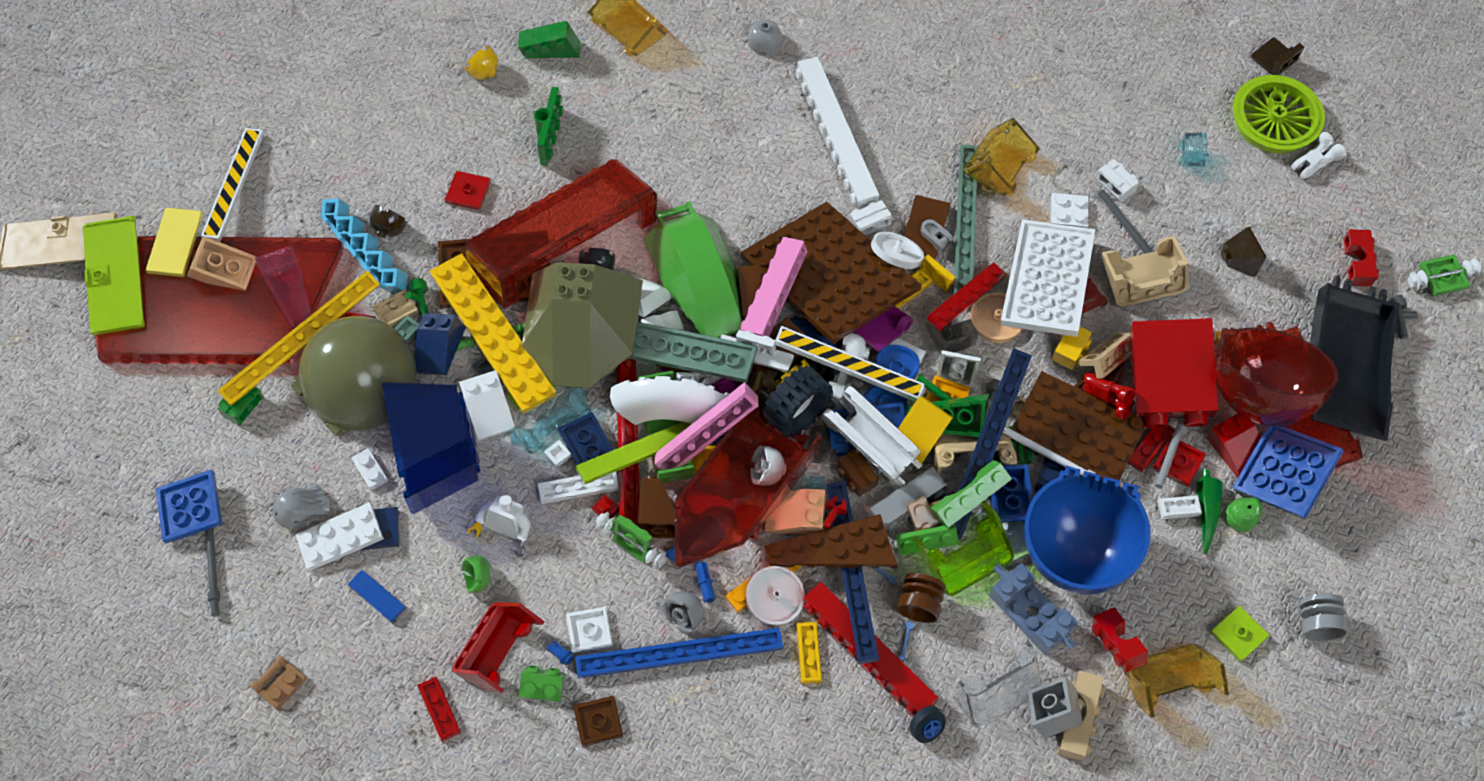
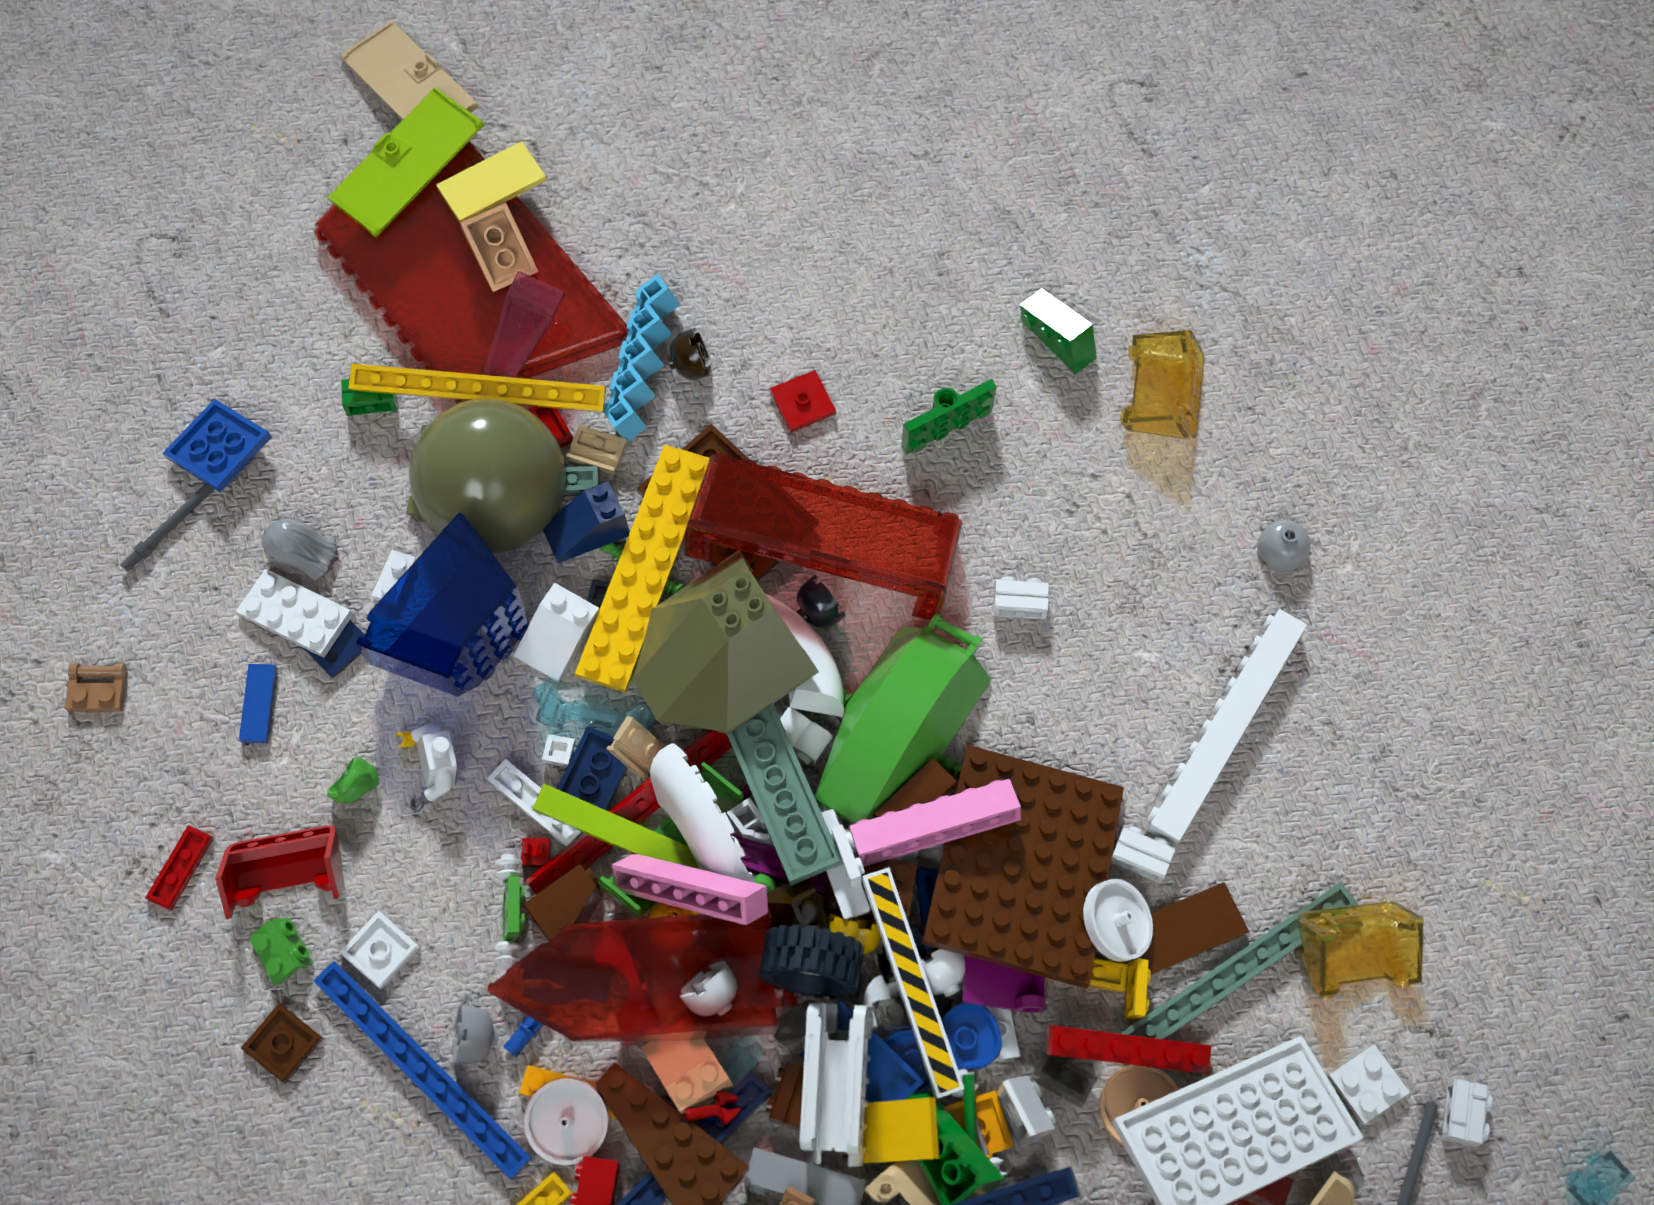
camera: 50 degrees right, 5 degrees up
tile [201,128,264,242] -> none
green piece [406,278,428,316] -> none
yellow cylinder [464,45,499,80] -> none
blue pin [547,640,574,665] -> none
light grey plate [921,220,953,251] -> none
none -> tan plate [606,716,666,780]
none -> white brick [993,576,1049,620]

